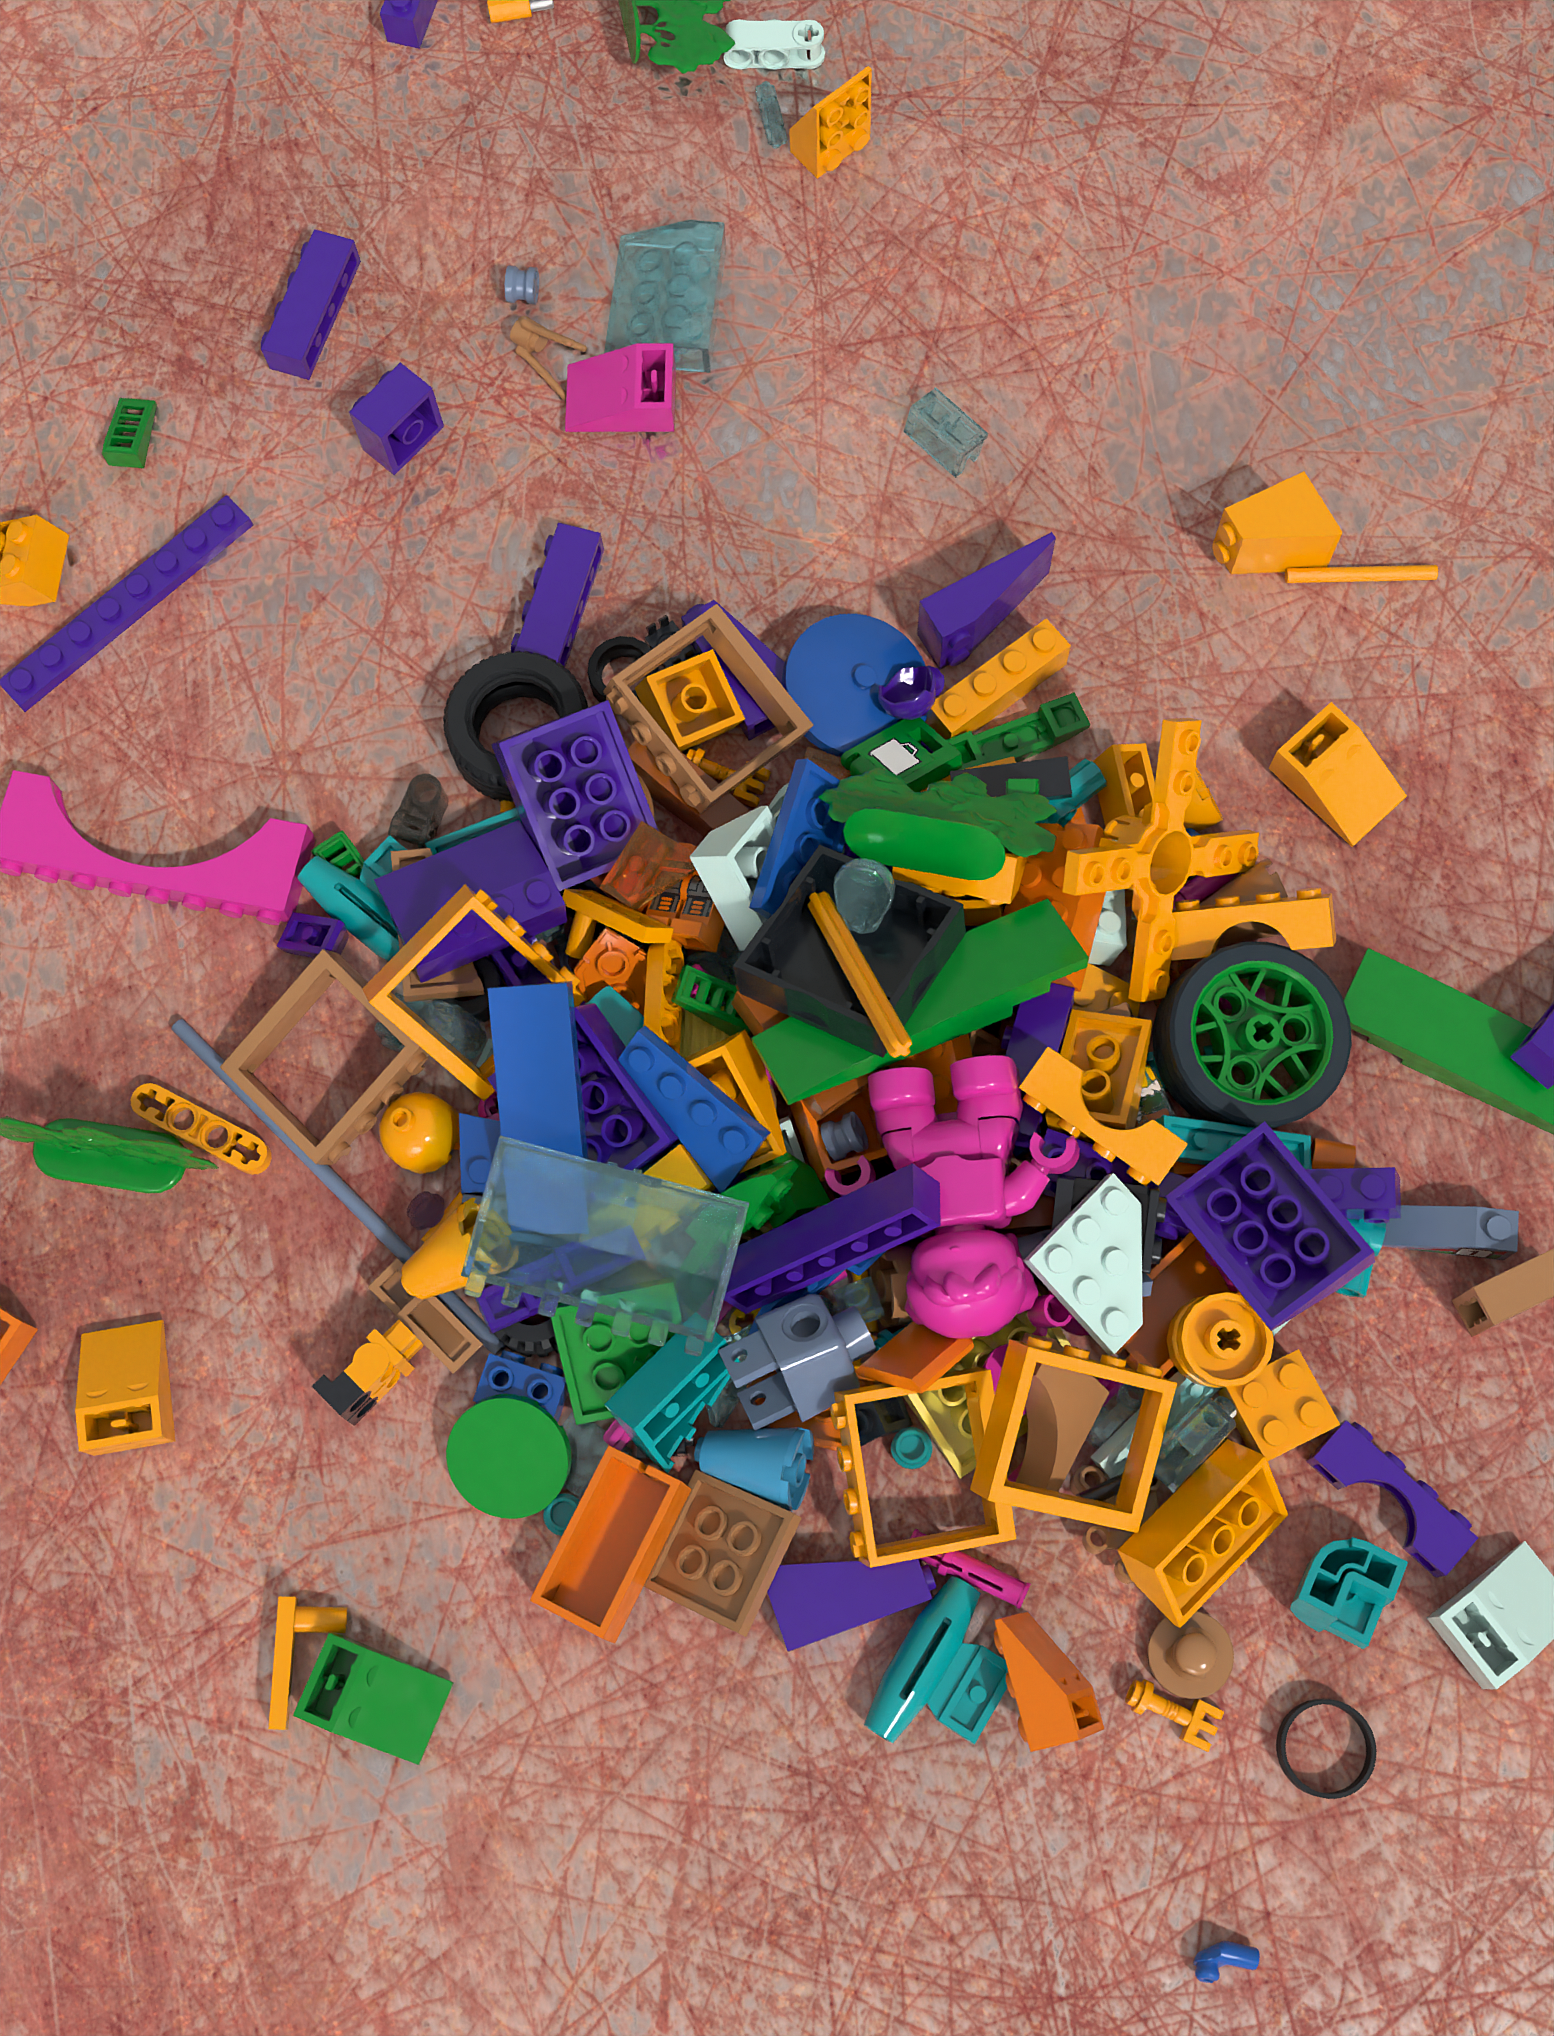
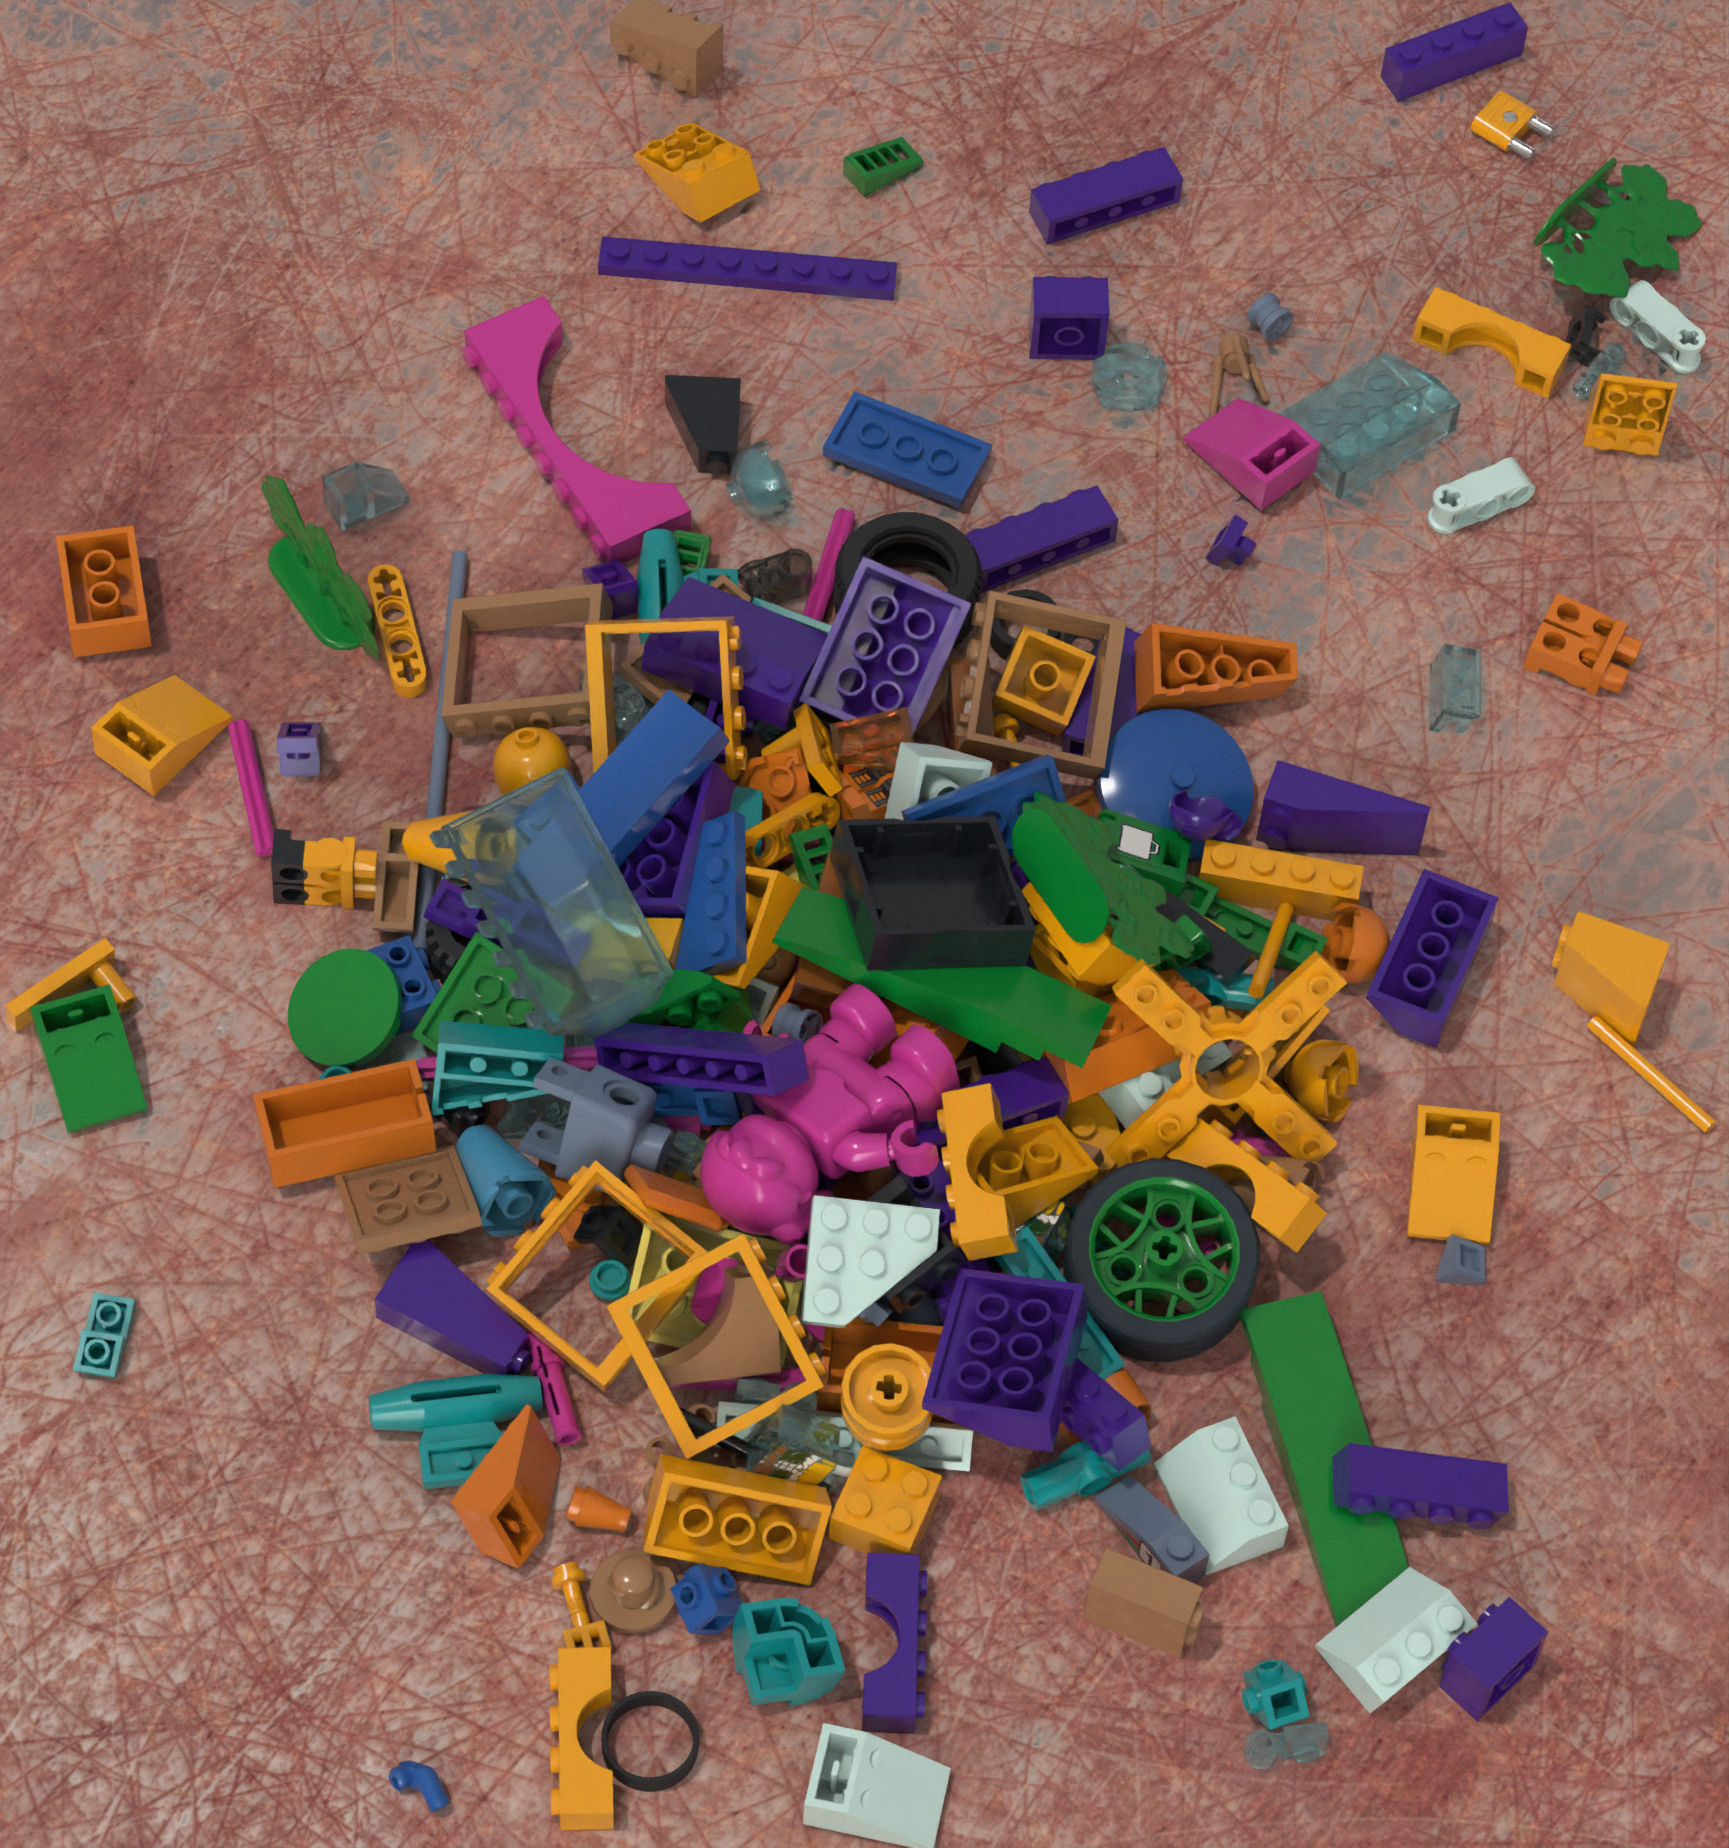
camera: 40 degrees right, 15 degrees down
light orange axle [808,891,912,1058] -> none
clear light blue hair [833,858,896,934] -> none
none -> teal slope [73,1292,137,1379]
none -> dark pink axle [228,719,274,858]
none -> slope [277,722,322,777]
none -> clear light blue slope [322,462,410,531]
none -> light orange arch [549,1647,614,1831]
none -> orange cone [565,1485,632,1533]
none -> black slope [665,375,741,475]
none -> blue brick [670,1564,743,1635]
none -> clear light blue cylinder [726,439,795,518]
none -> dark pink axle [803,508,856,622]
none -> blue plate [823,391,992,509]
none -> clear light blue plate [1091,342,1167,412]
none -> orange wedge [1134,623,1298,713]
none -> light aqua slope [1154,1416,1289,1576]
none -> dark purple tile [1205,514,1256,566]
none -> light orange bar [1248,903,1294,998]
none -> orange cylinder [1321,902,1391,984]
none -> dark purple slope [1366,869,1499,1048]
none -> light orange arch [1412,287,1571,399]
none -> light aqua piece [1427,457,1535,534]
none -> sand blue slope [1436,1234,1486,1285]
none -> orange hips [1523,592,1643,695]
none -> black piece [1566,305,1606,365]

